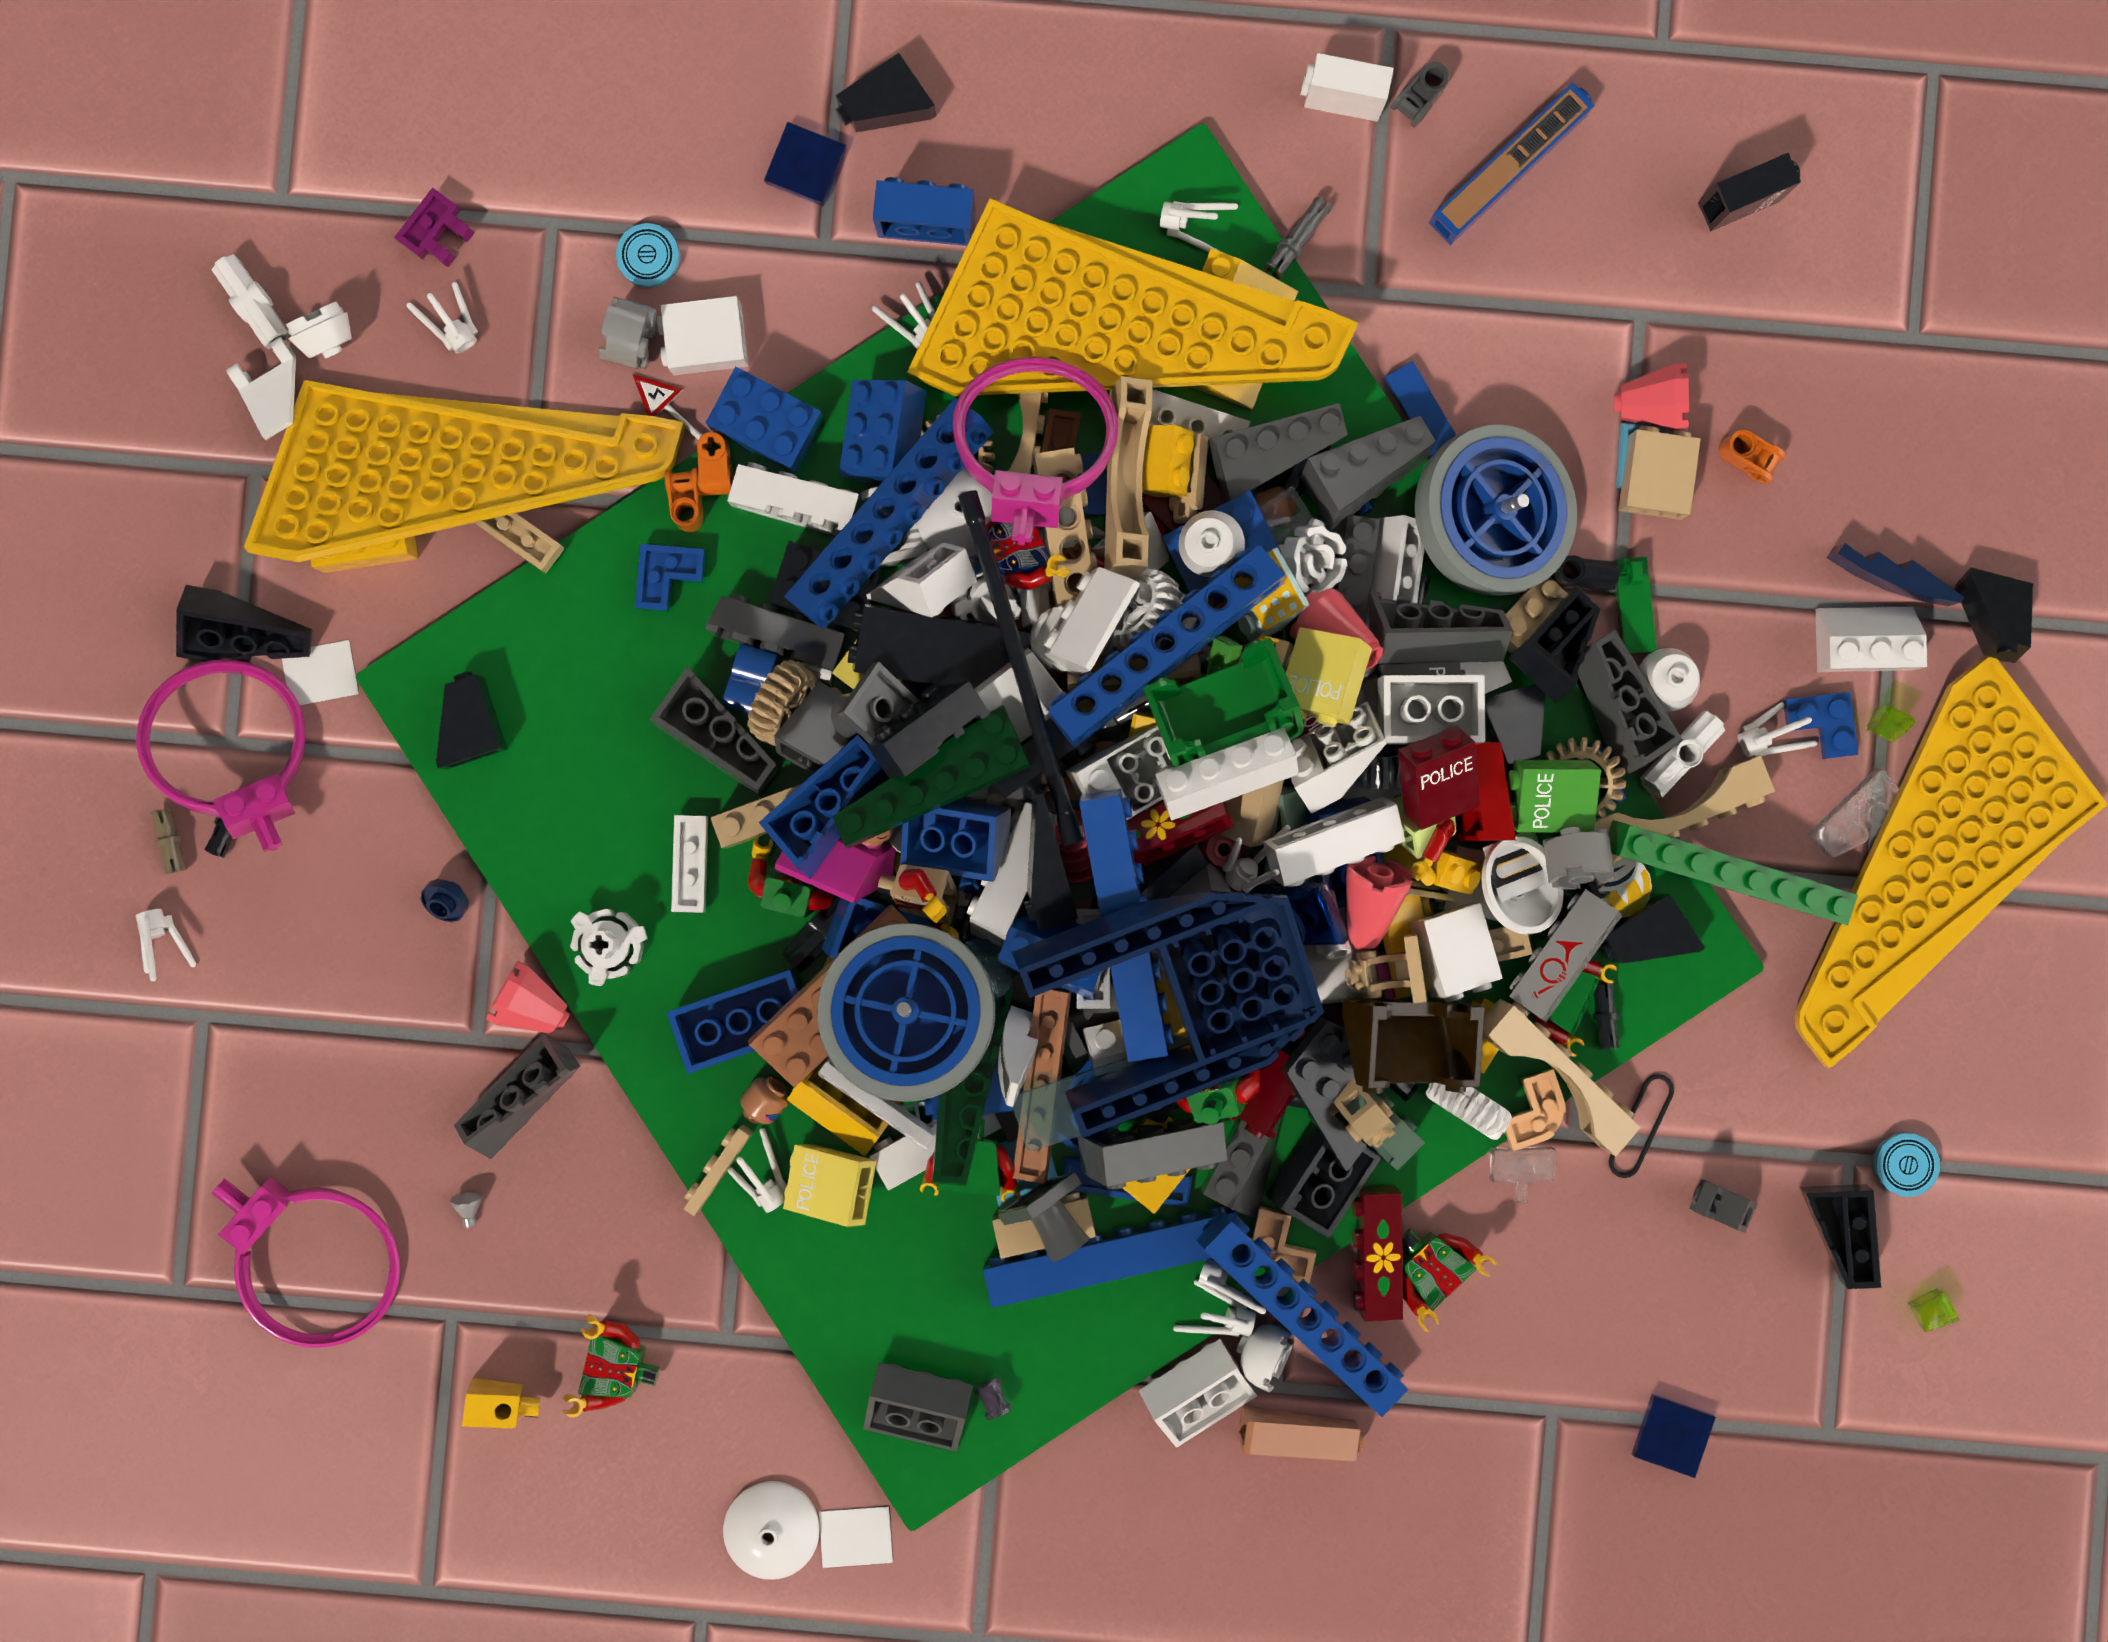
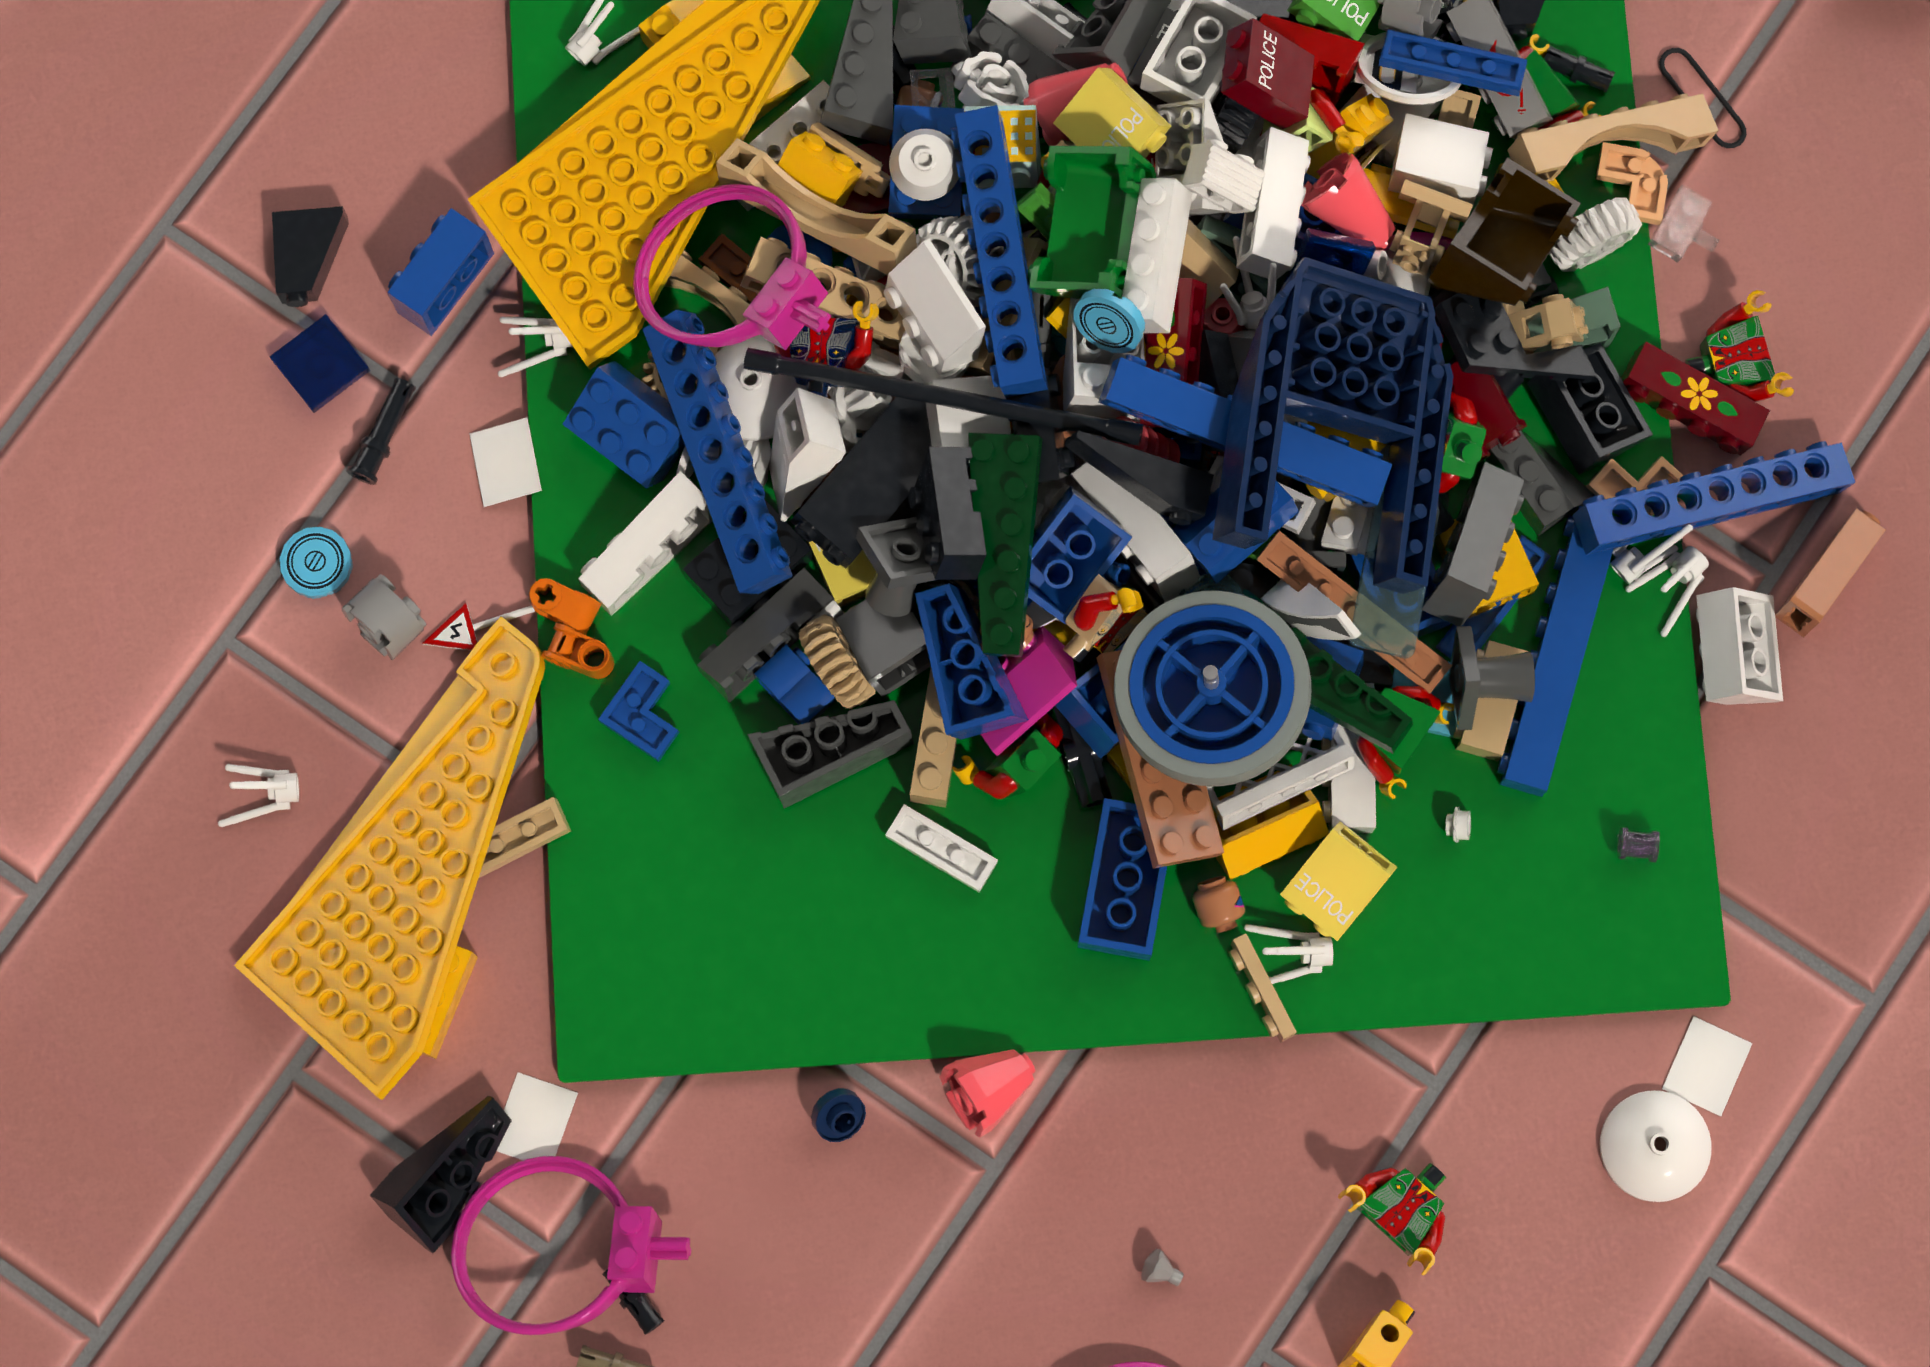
camera: 65 degrees left, 10 degrees down
white piece [211,254,290,349] -> none
white flag [226,337,296,440] -> none
white cone [286,301,352,359] -> none
magenta plate [394,187,475,267] -> none
black slope [436,672,508,770] -> none
dark grey wedge [454,1033,580,1159] -> none
white piece [570,909,648,986] -> none
white brick [657,296,749,376] -> none
blue brick [705,366,825,475] -> none
dark grey slope [863,1362,973,1452] -> none
white cylinder [1237,1324,1295,1393] -> none
dark grey brick [1689,1179,1758,1233] -> none
none -> black pin [346,378,416,485]
none -> white sticker [470,417,542,507]
none -> medium azure tile [1074,289,1145,353]
none -> white brick [1182,139,1266,214]
none -> blue tile [1379,29,1528,97]
none -> white plate [1446,807,1471,843]

